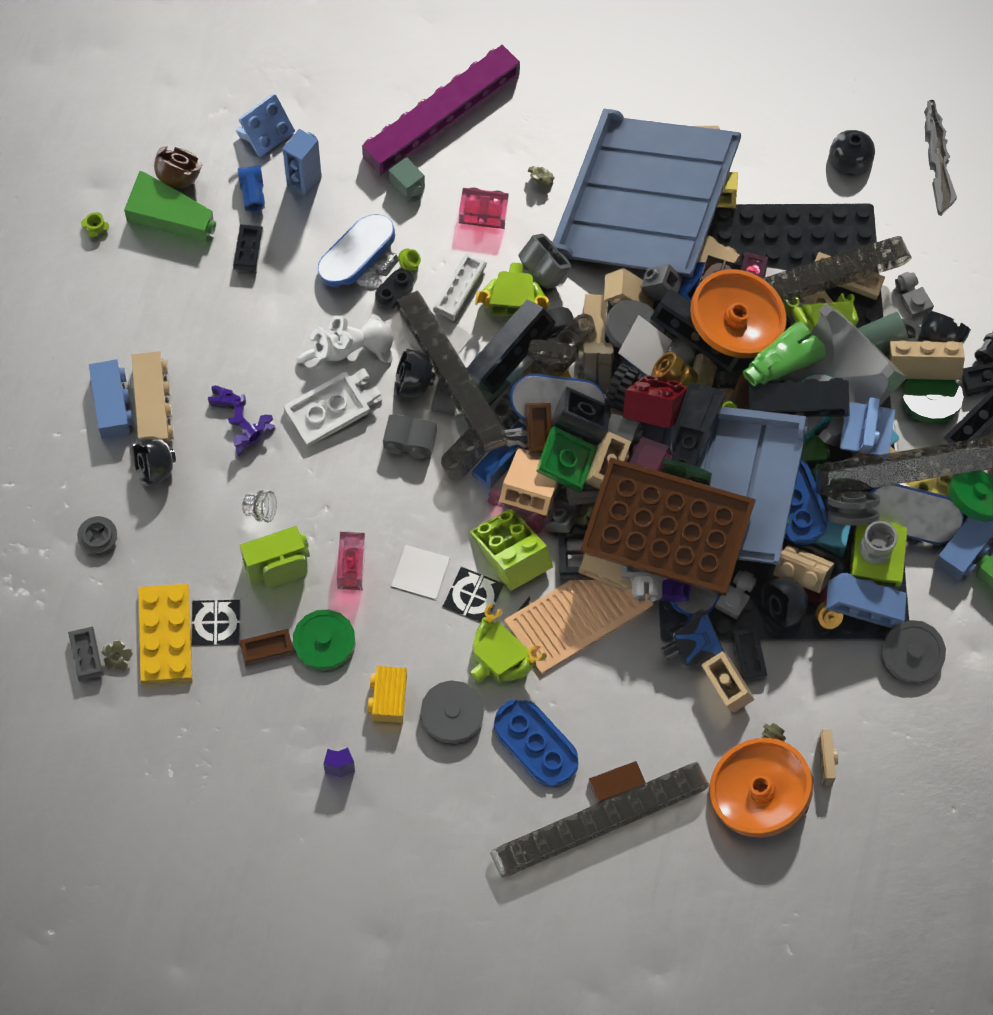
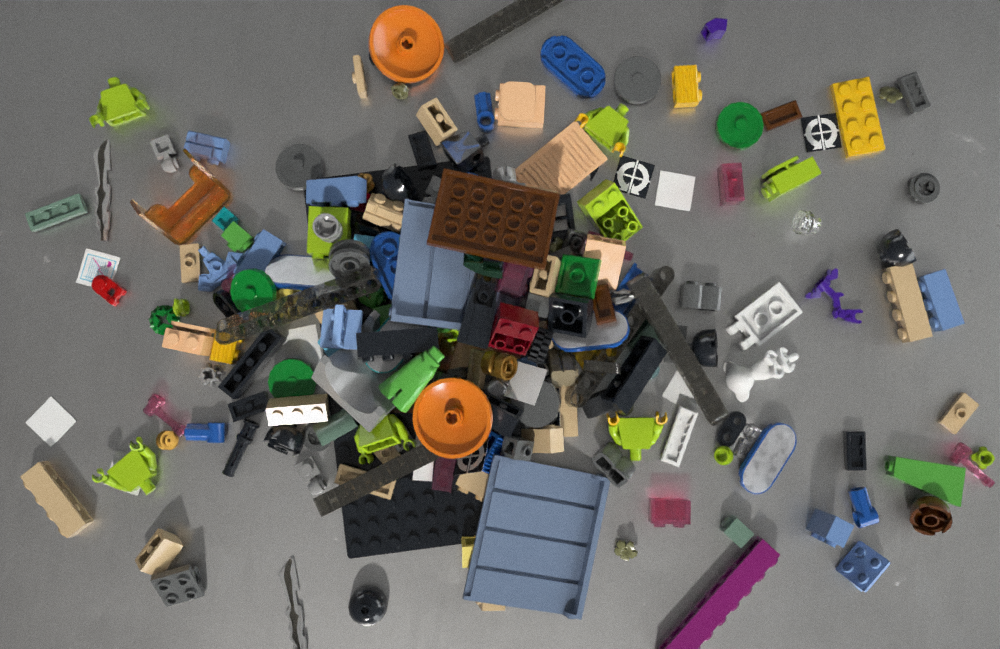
camera: 175 degrees right, 20 degrees up
reddish brown tile [589,761,646,804] -> none
none -> blue piece [474,92,495,133]
none -> light nougat brick [494,81,546,128]
none -> tan plate [938,392,979,434]
none -> clear pink brick [948,442,995,488]

